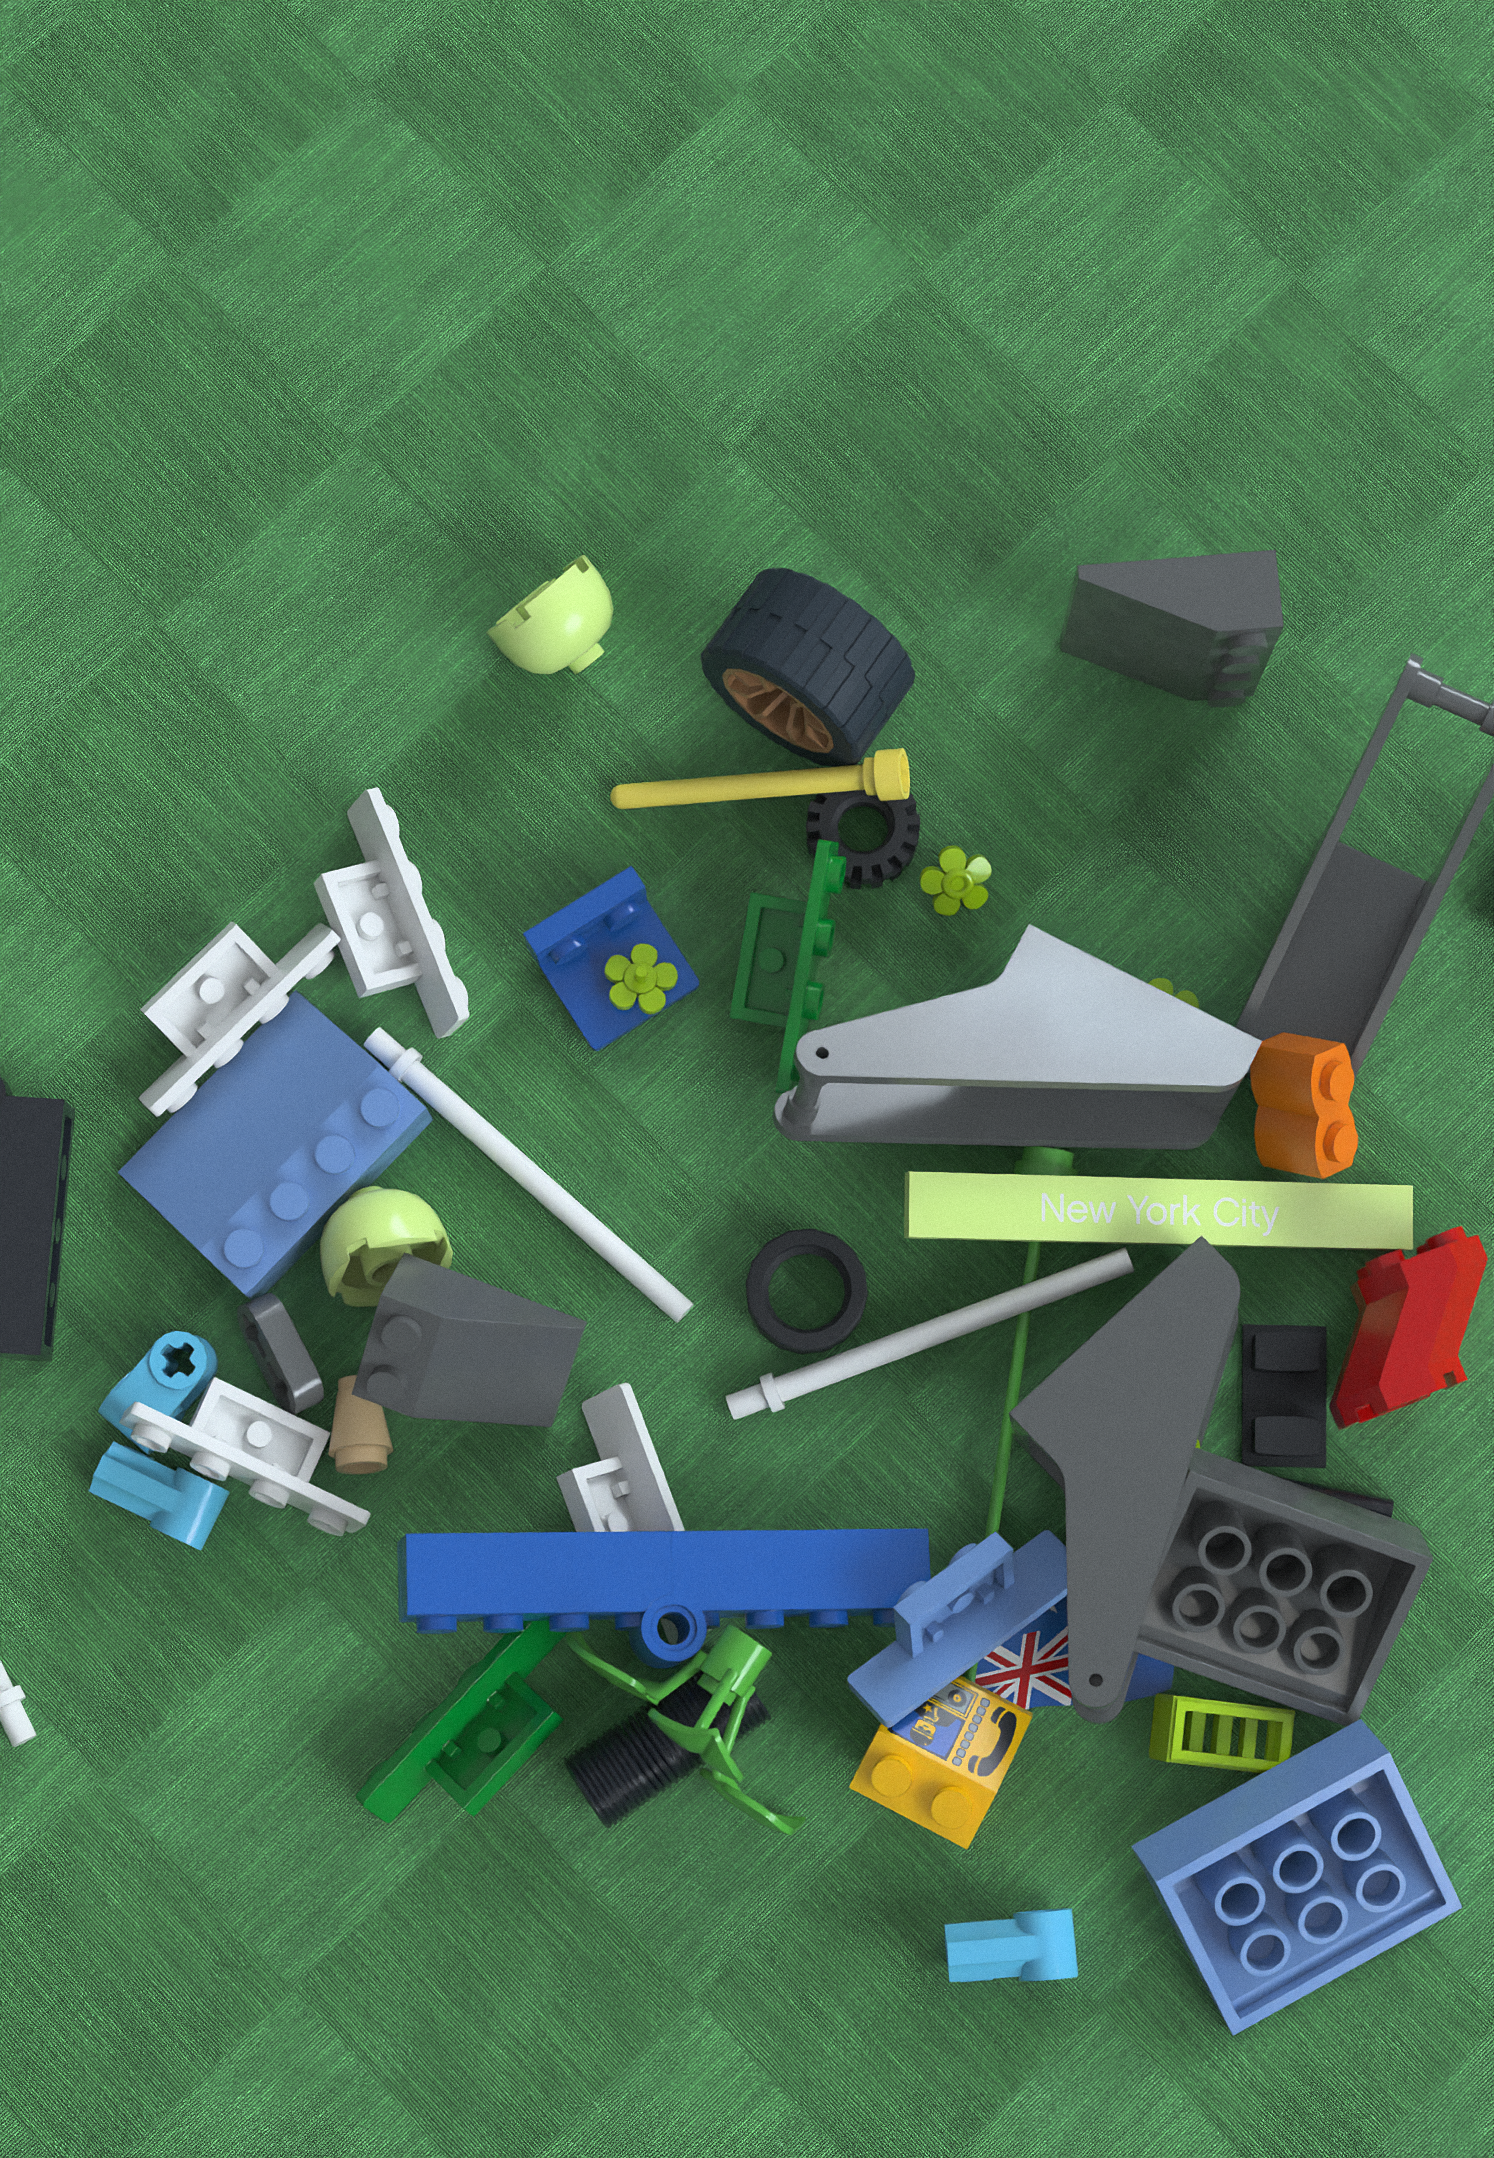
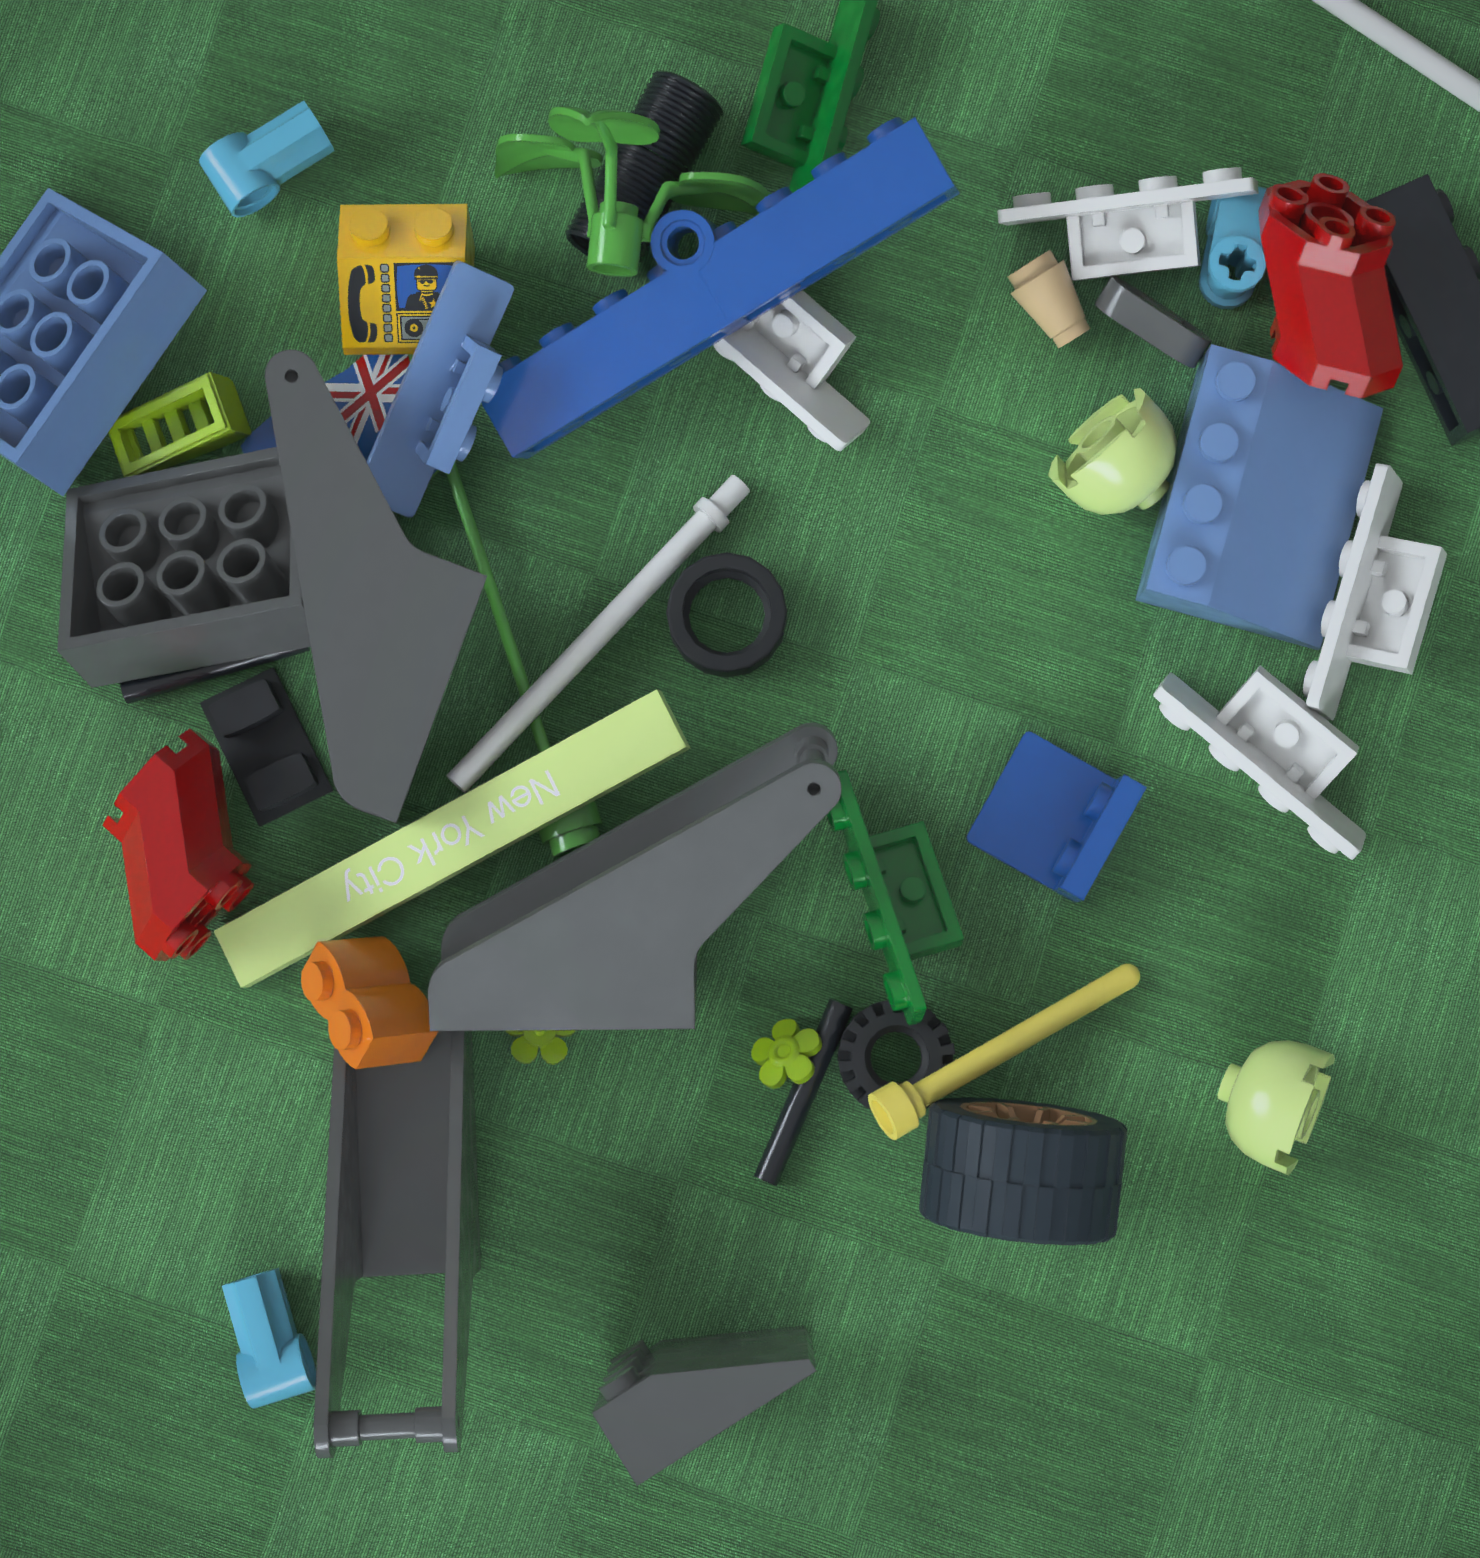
camera: 155 degrees right, 5 degrees up
medium azure piece [89,1441,230,1550] -> none
dark grey slope [352,1252,587,1427] -> none
white bar [363,1027,694,1323] -> none
lime plant [604,944,678,1014] -> none
none -> black bar [754,999,853,1186]
none -> red brick [1258,173,1403,399]

